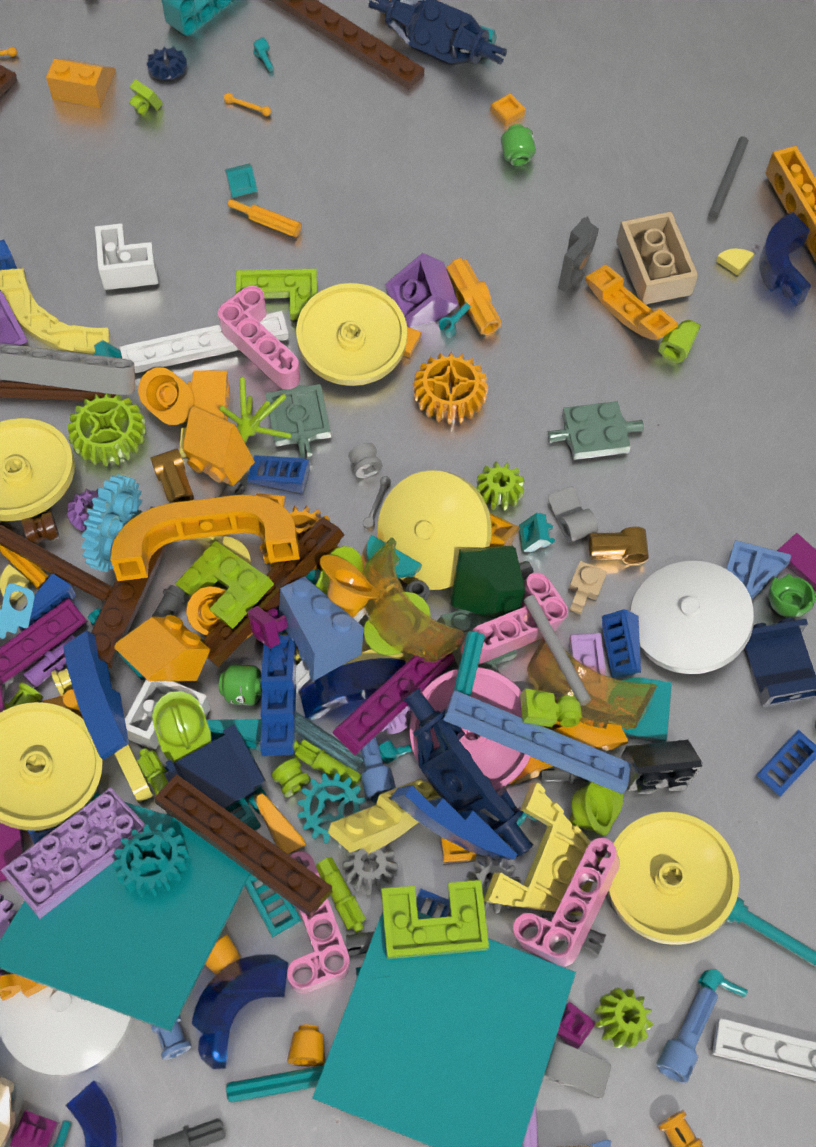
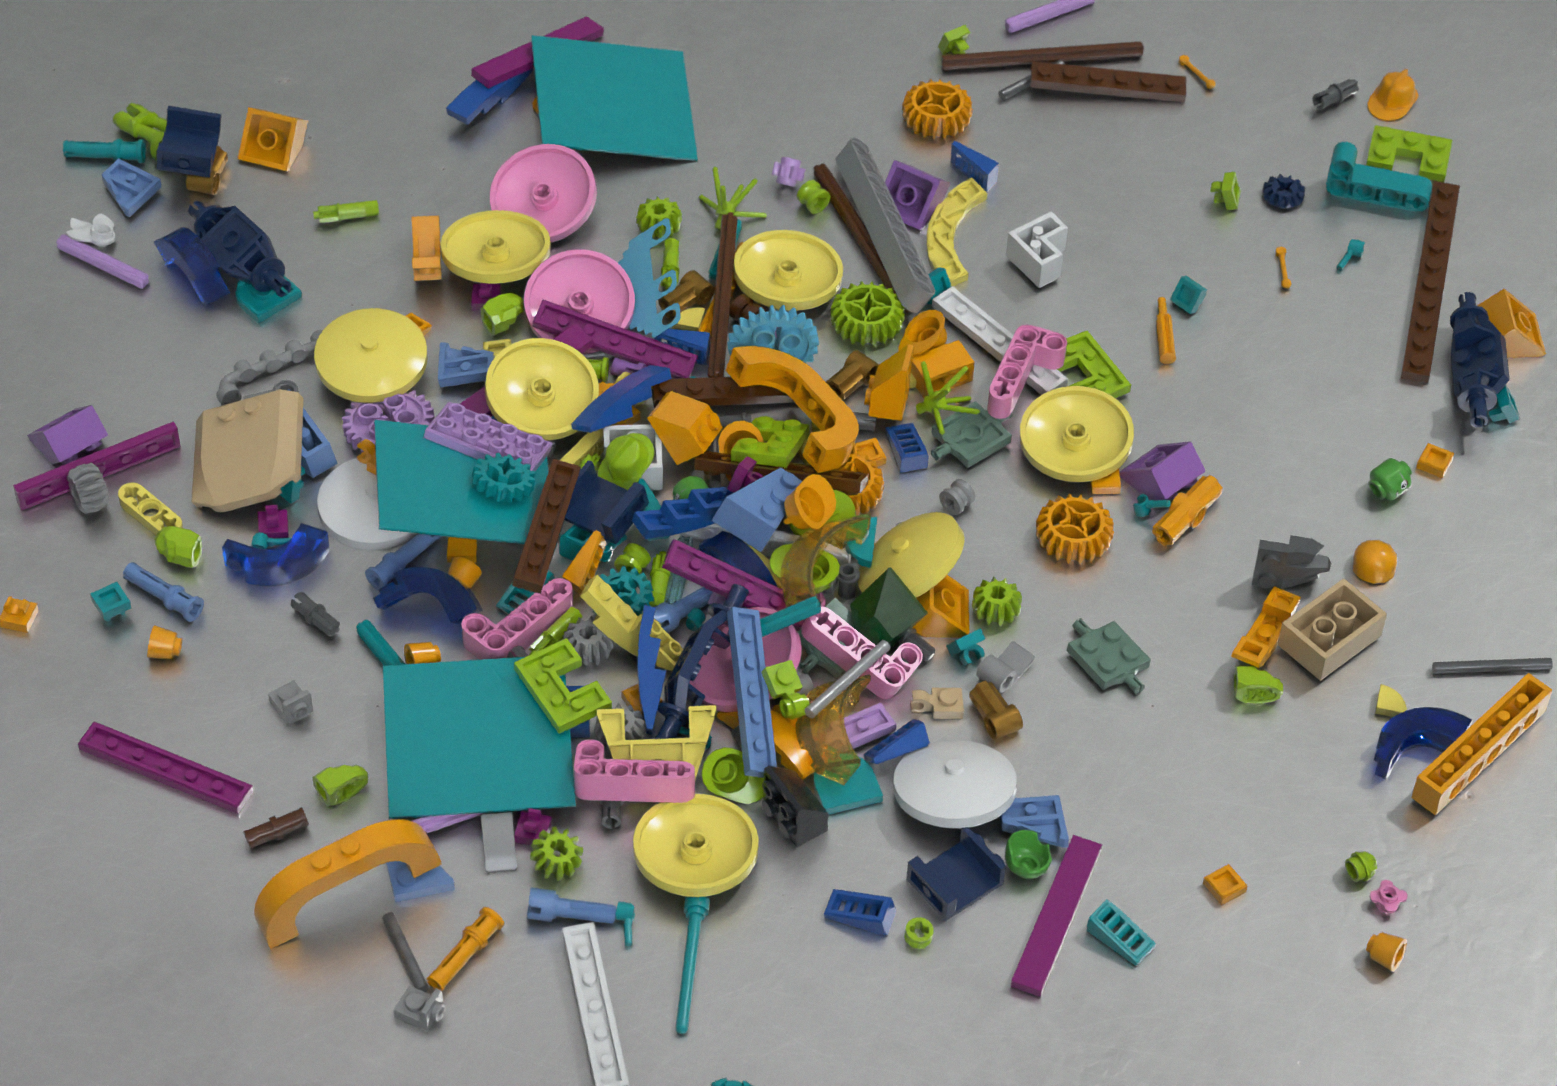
camera: 65 degrees right, 15 degrees down
light orange slope [46,58,115,108] -> none
none -> light orange hair [1353,540,1397,584]

